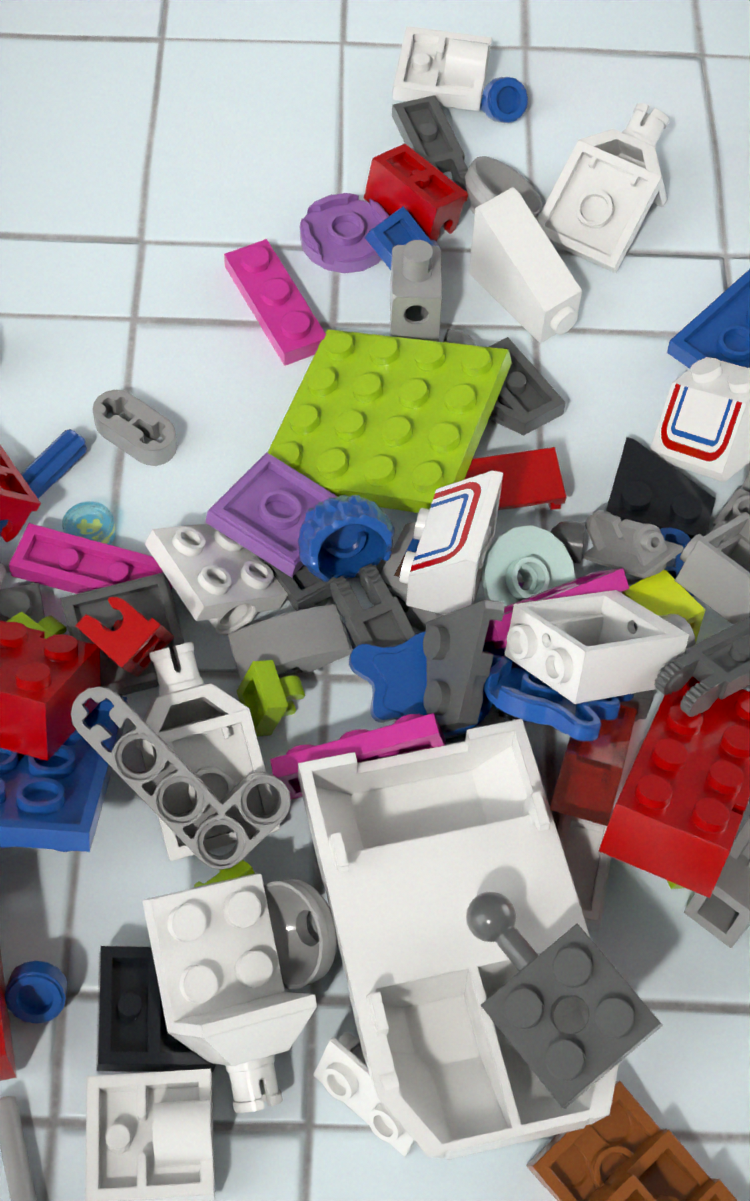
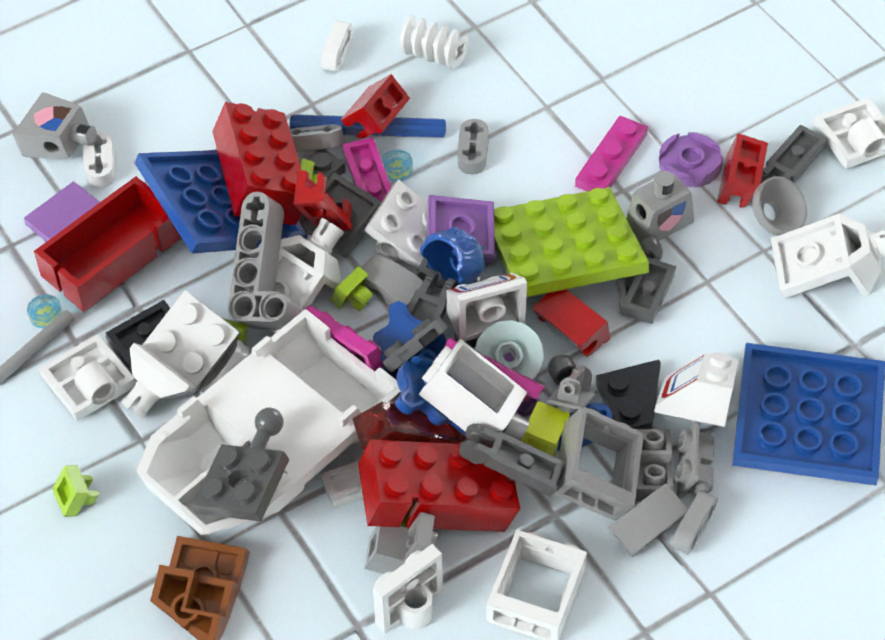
camera: 60 degrees right, 5 degrees down
blue tile [5,960,68,1024] -> none
blue tile [364,206,442,270] -> none
white slope [469,187,582,344] -> none
blue tile [480,77,528,123] -> none

